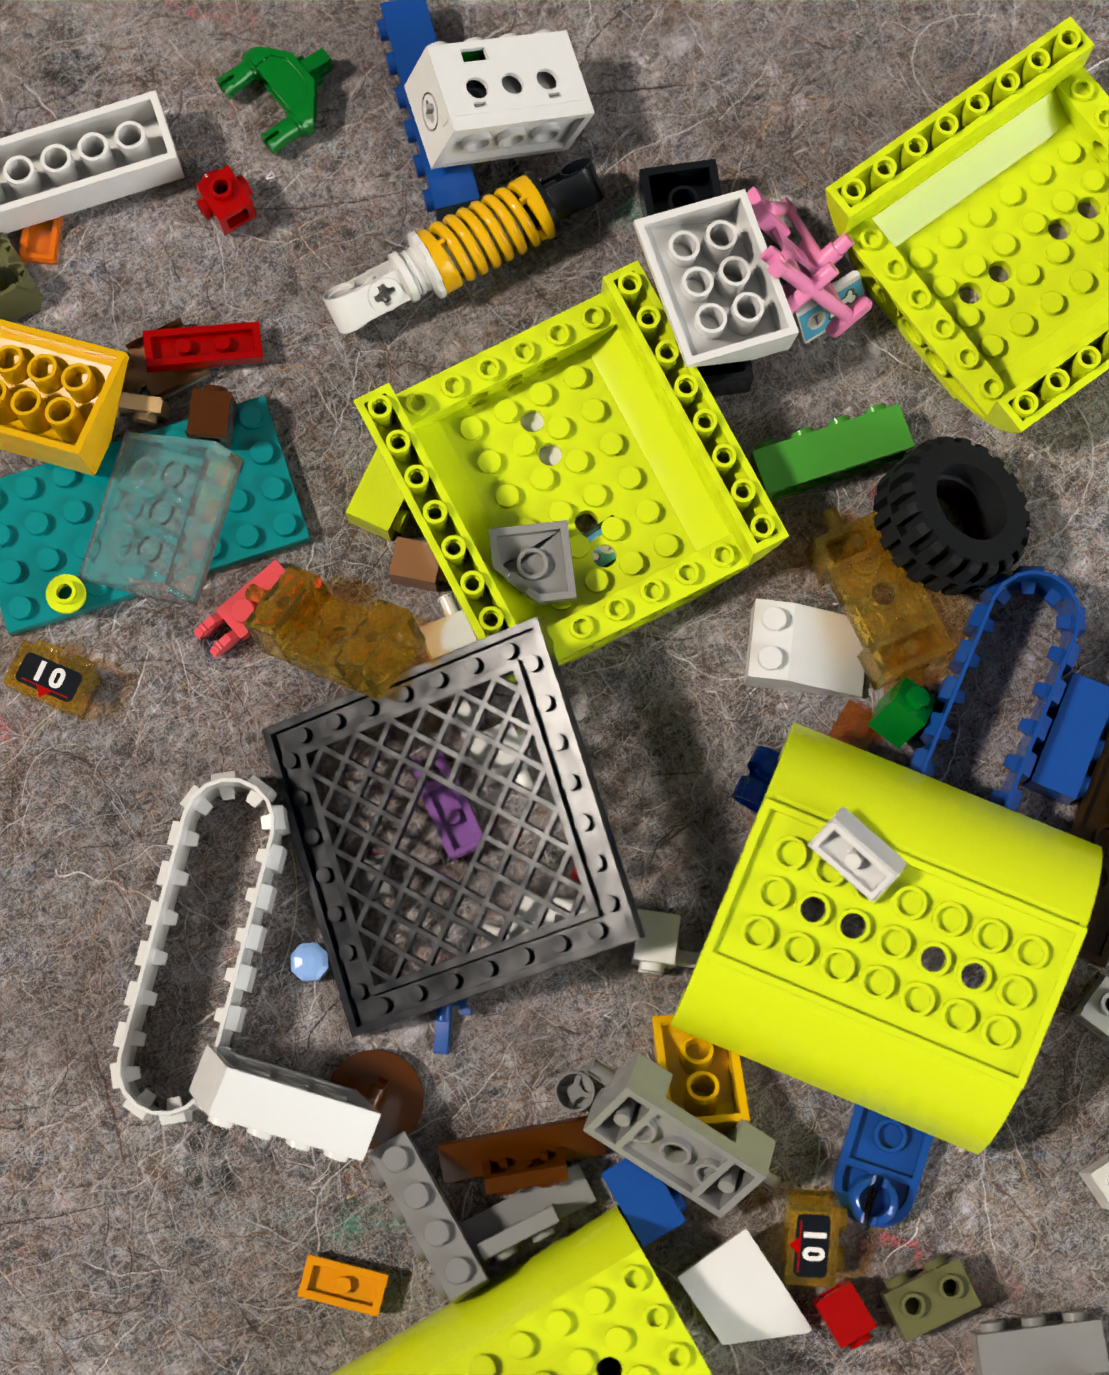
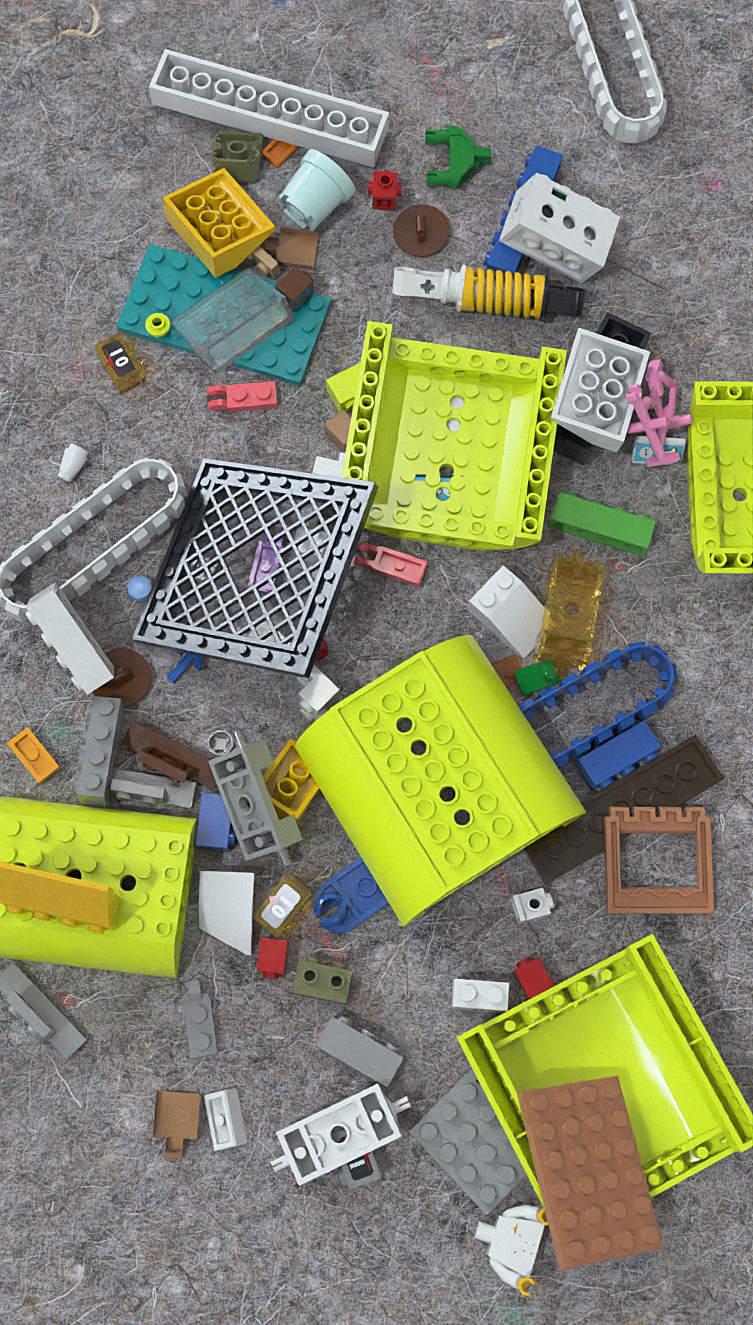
camera: 35 degrees right, 5 degrees down
red plate [142,321,263,373] -> none
clear yellow brick [243,565,426,701] -> none
light grey plate [488,520,577,605] -> none
white slope [808,807,906,902] -> none
black tyre [873,436,1030,596] -> none
none -> white cone [57,444,88,483]
none -> light aqua piece [277,149,356,232]
none -> coral hinge [353,542,428,587]
none -> reddish brown shield [393,204,450,257]

